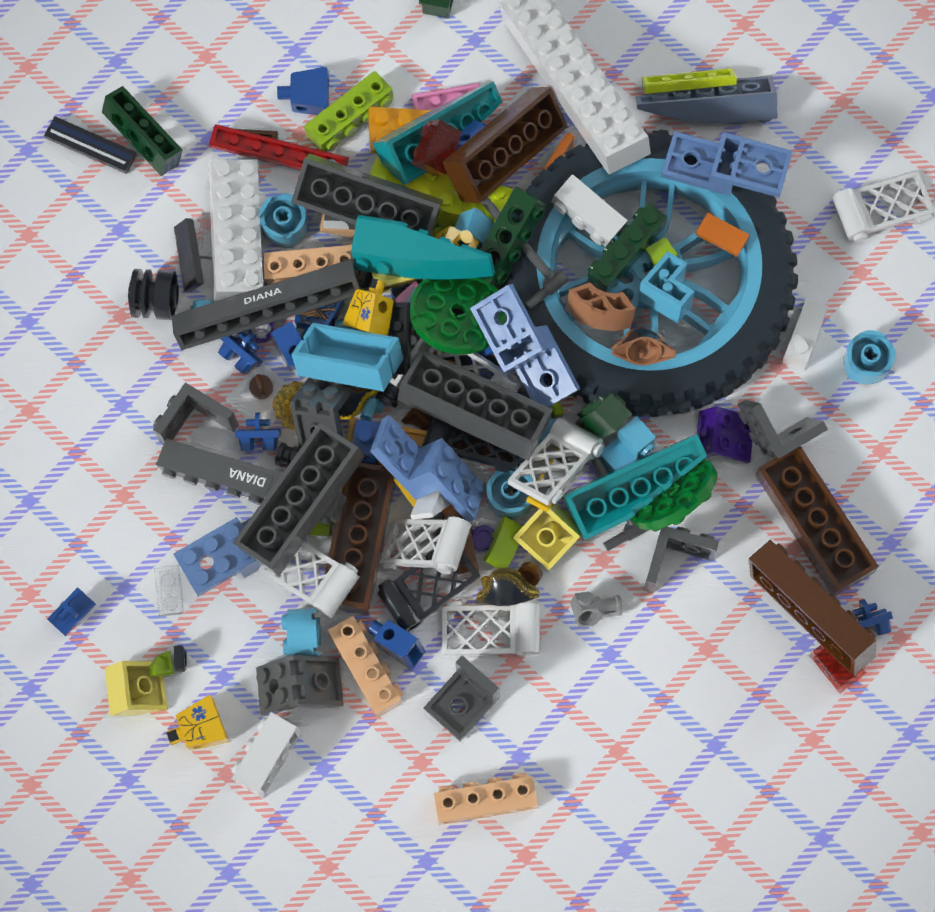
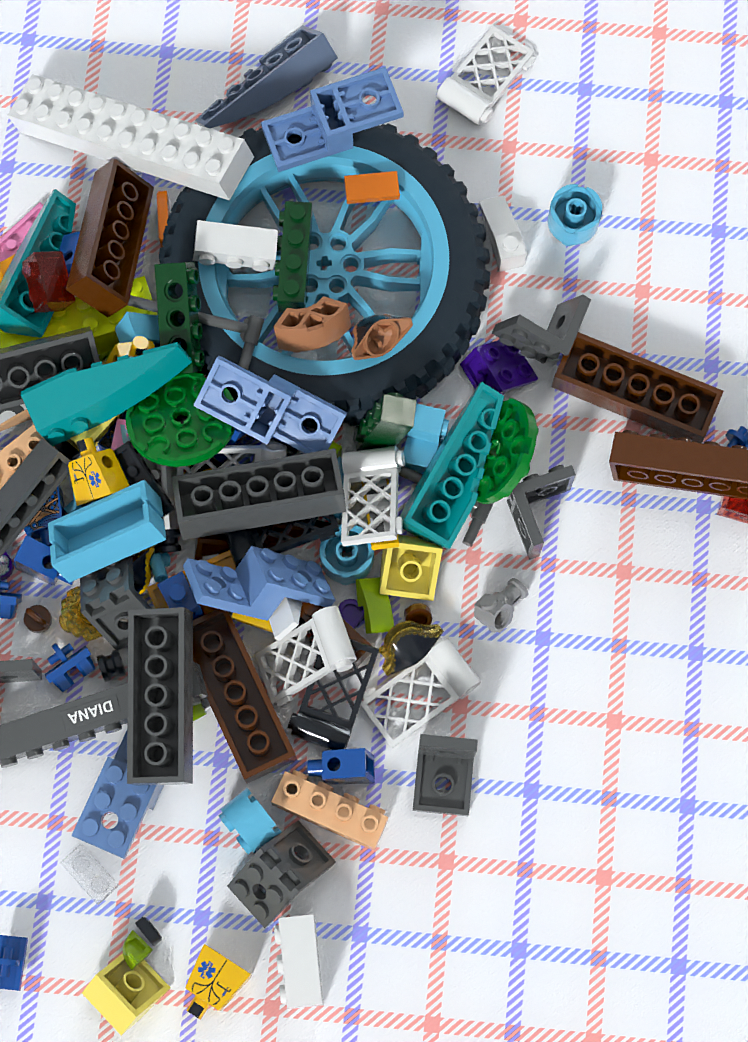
camera: 40 degrees left, 0 degrees up
white piece [258,542,360,618] -> none
light nougat brick [434,773,538,826] -> none
medium azure brick [638,251,695,323] -> none
neon yellow tile [642,68,737,94] -> none
lime tile [645,237,679,265] -> none

